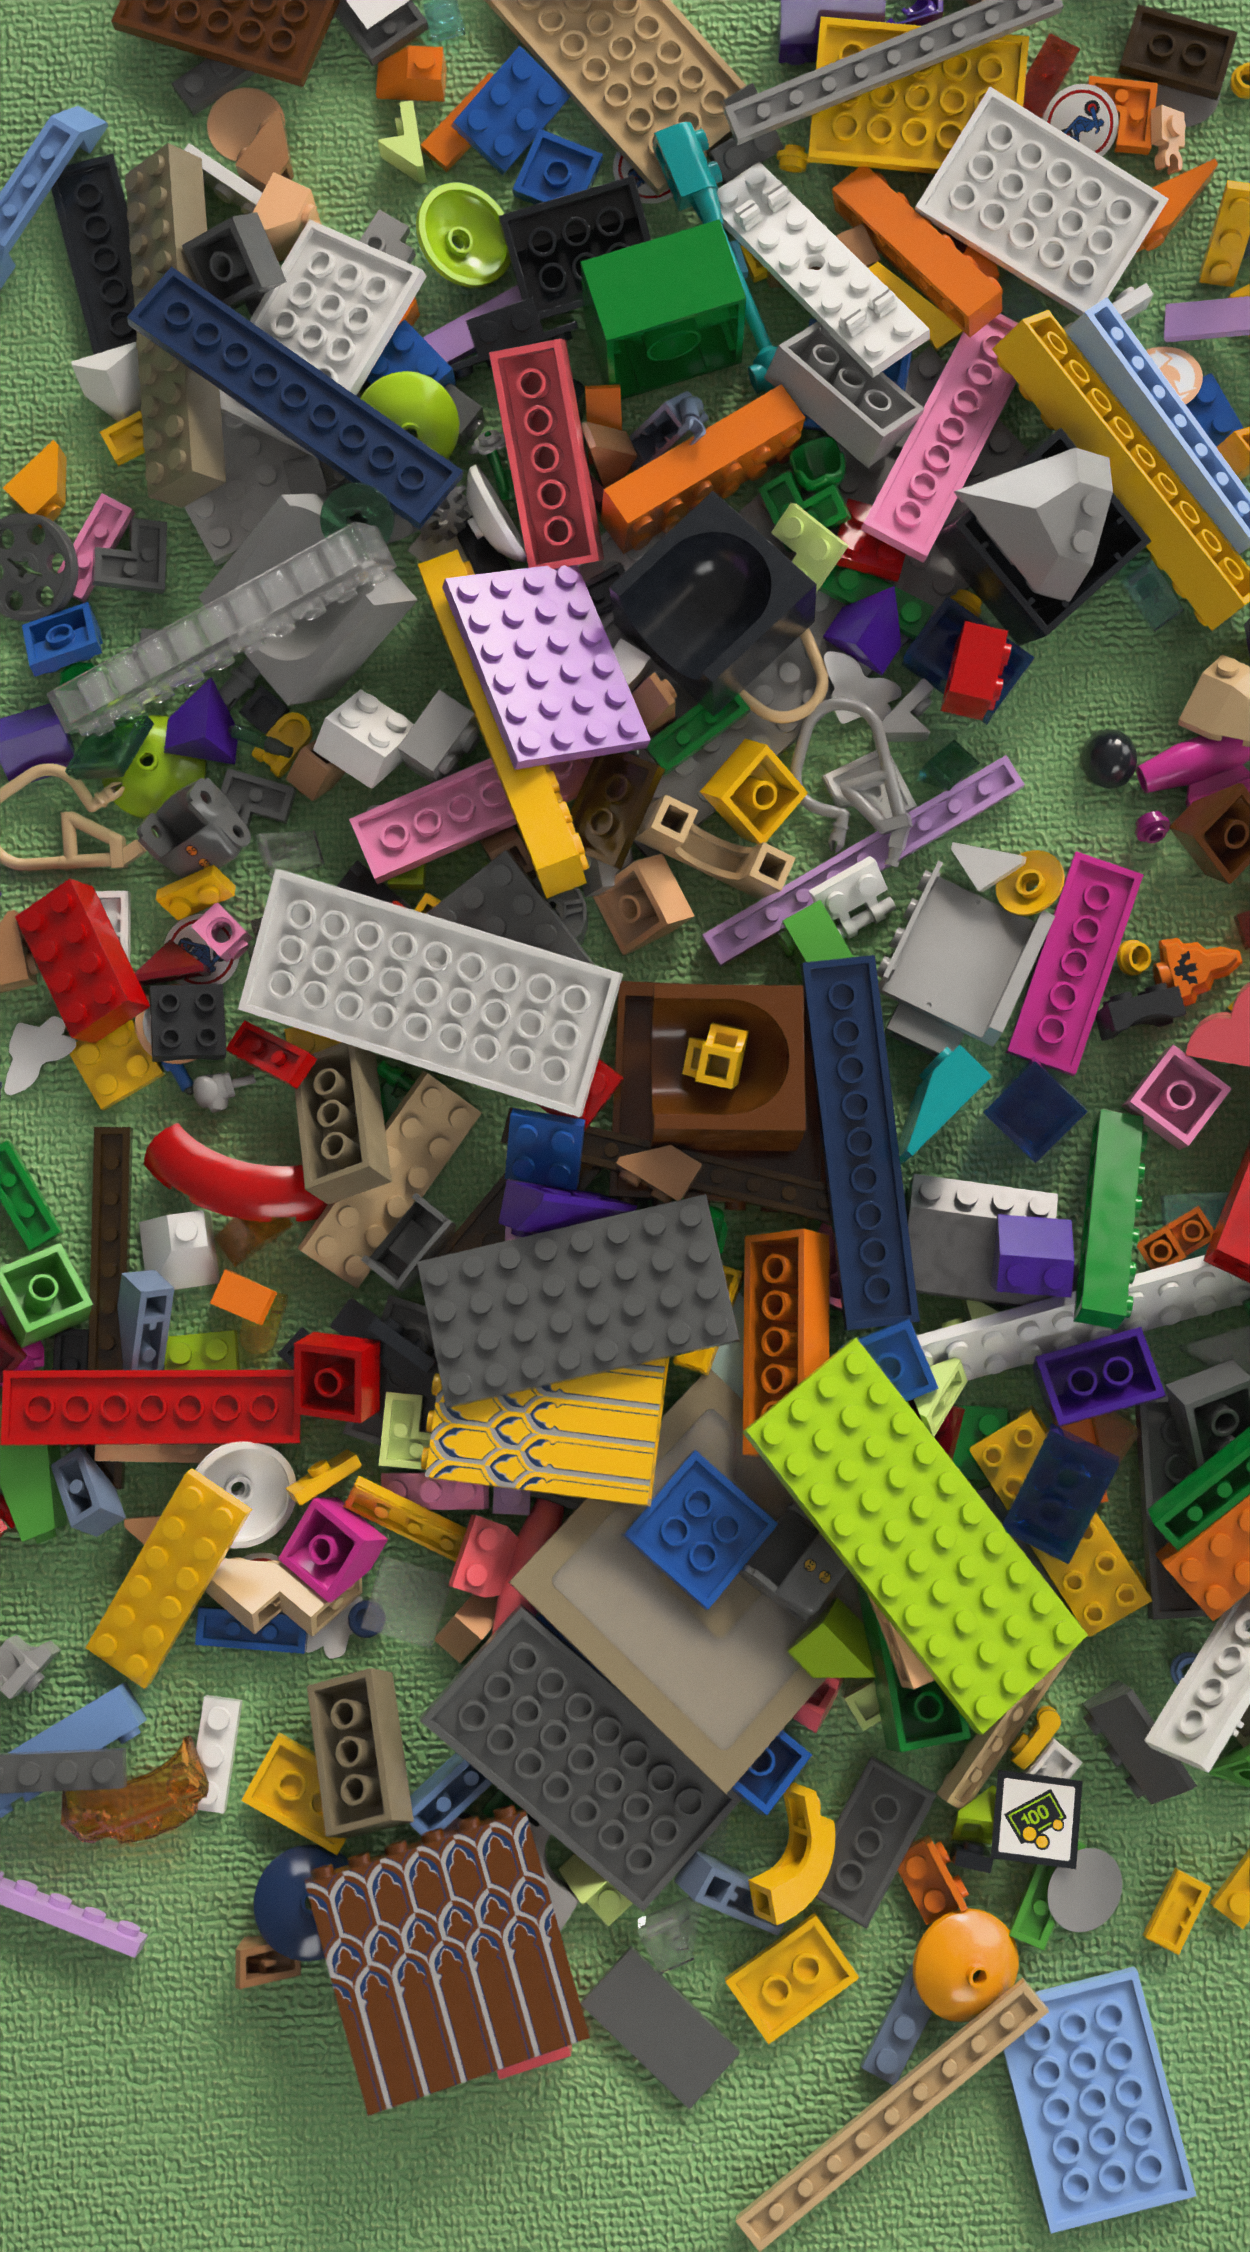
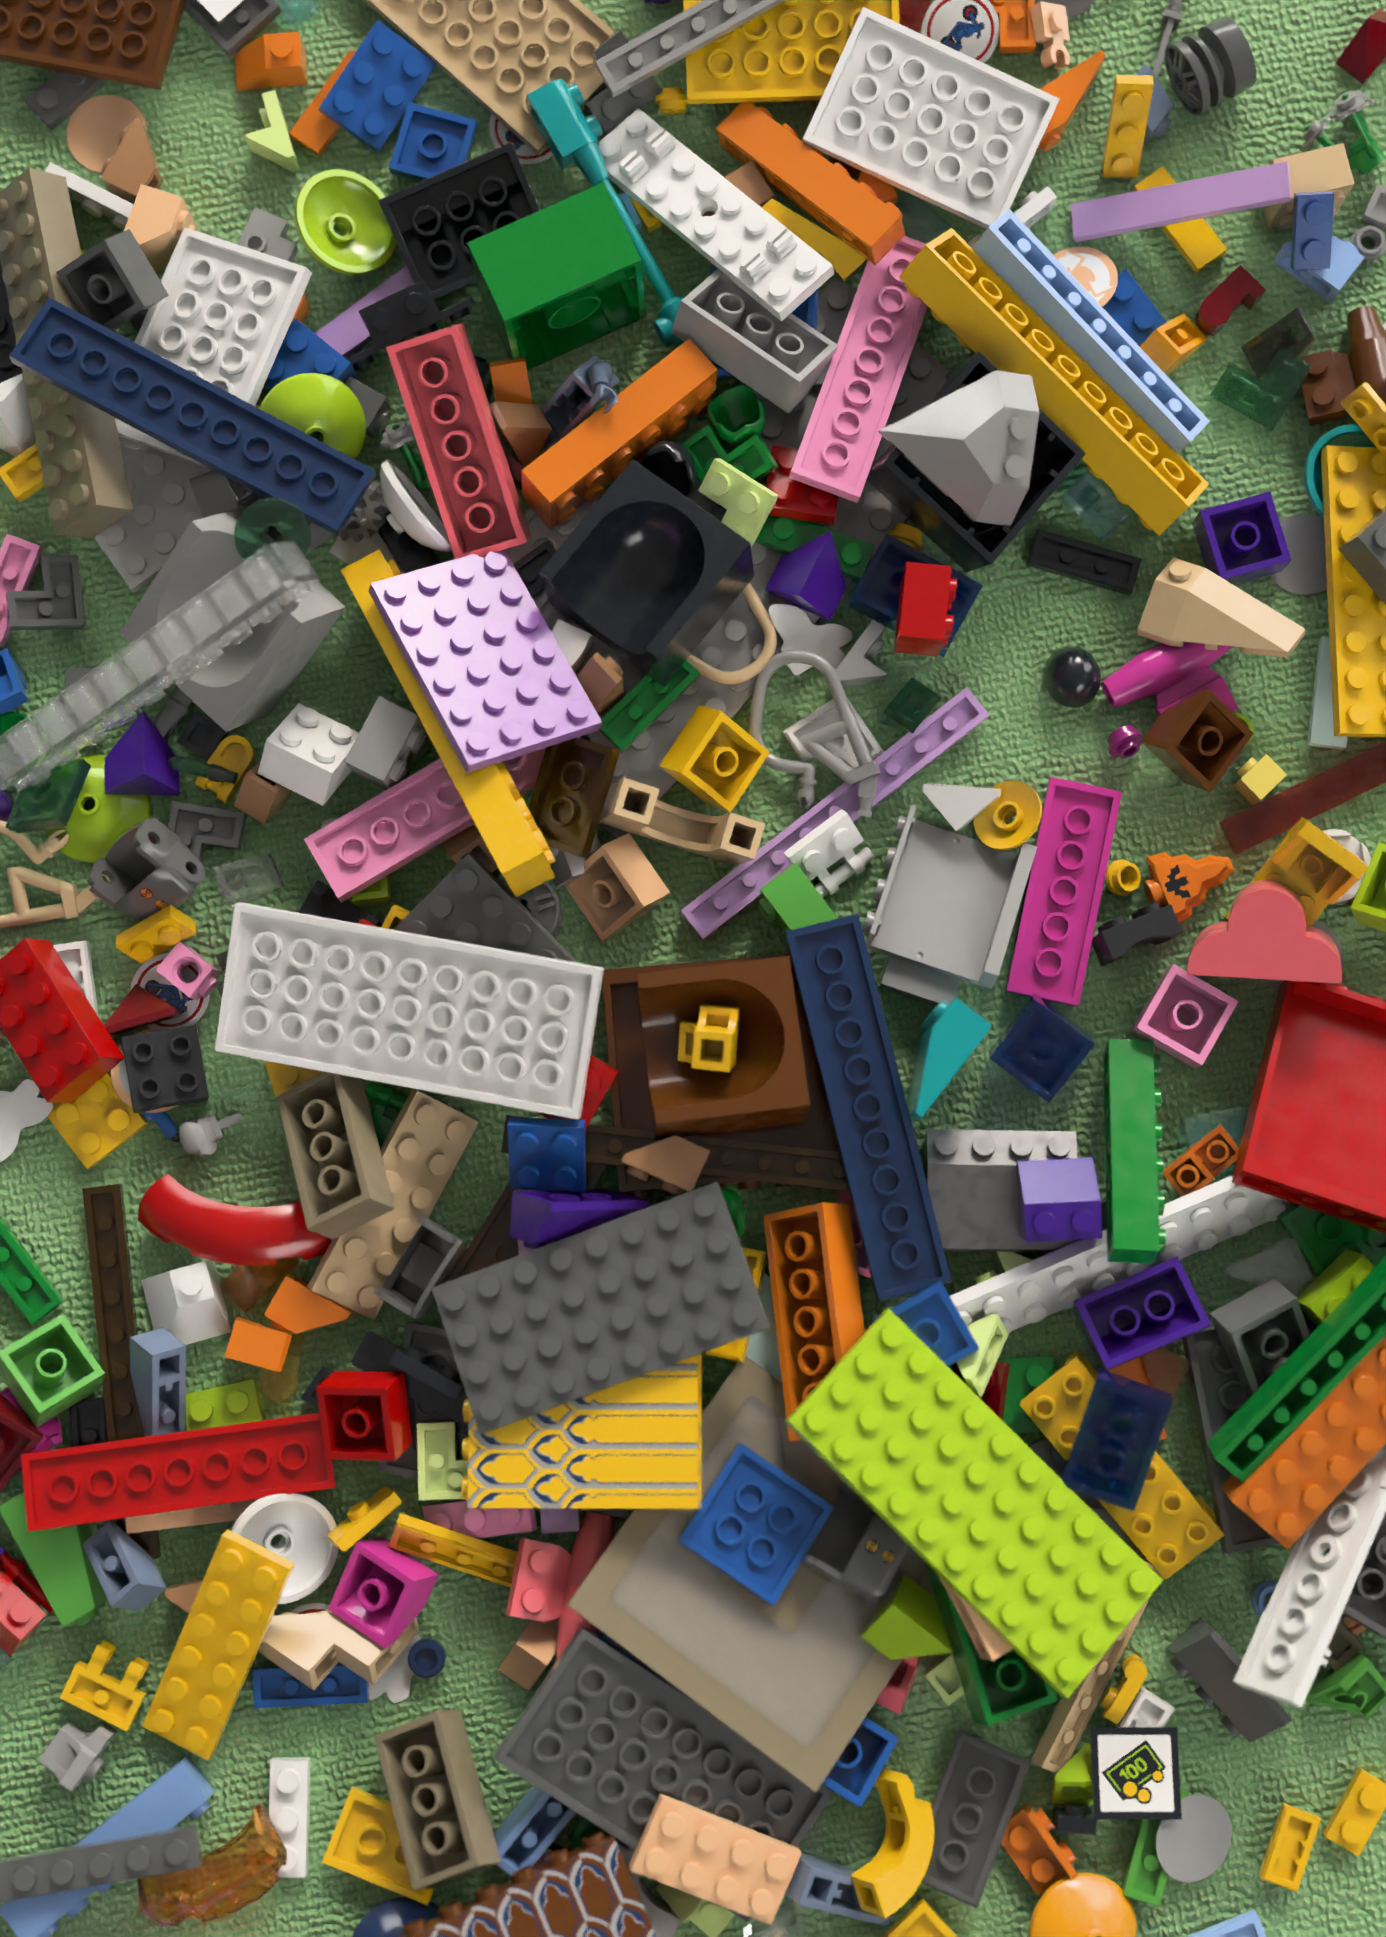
camera: 10 degrees left, 0 degrees up
red plate [226,1020,317,1089] -> none
clear tile [361,1556,451,1649] -> none
none -> yellow plate [60,1640,150,1731]
none -> orange slope [264,1273,356,1335]
none -> light nougat plate [629,1794,802,1925]
none -> black hair [639,440,696,497]
none -> black tile [1026,529,1142,596]

